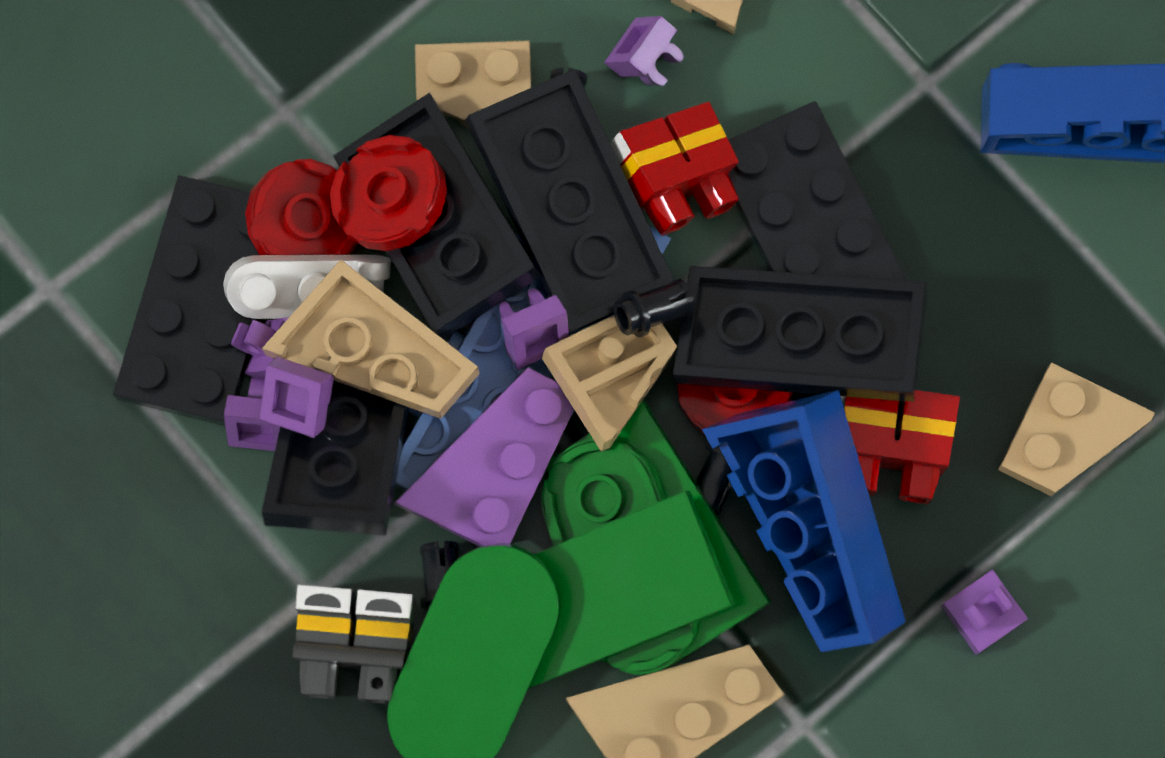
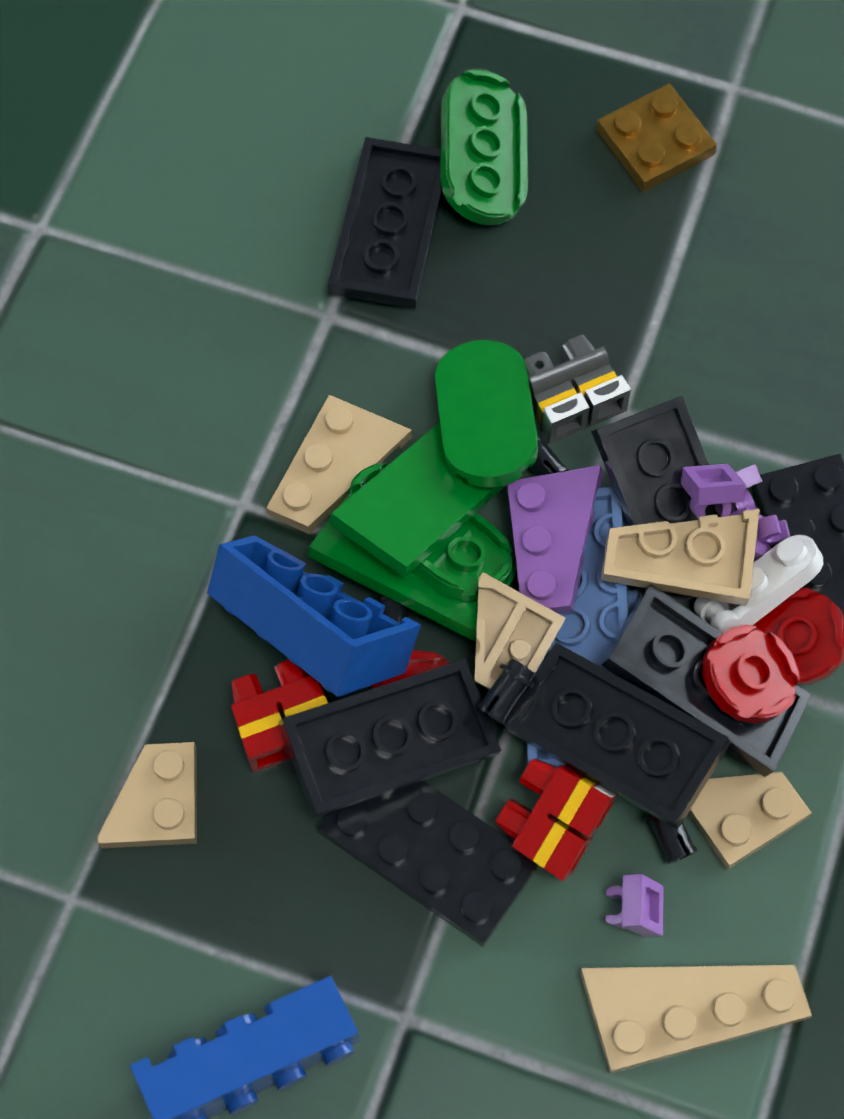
camera: 150 degrees right, 10 degrees down
medium lavender tile [499,288,569,370] -> none
medium lavender tile [941,569,1028,655] -> none

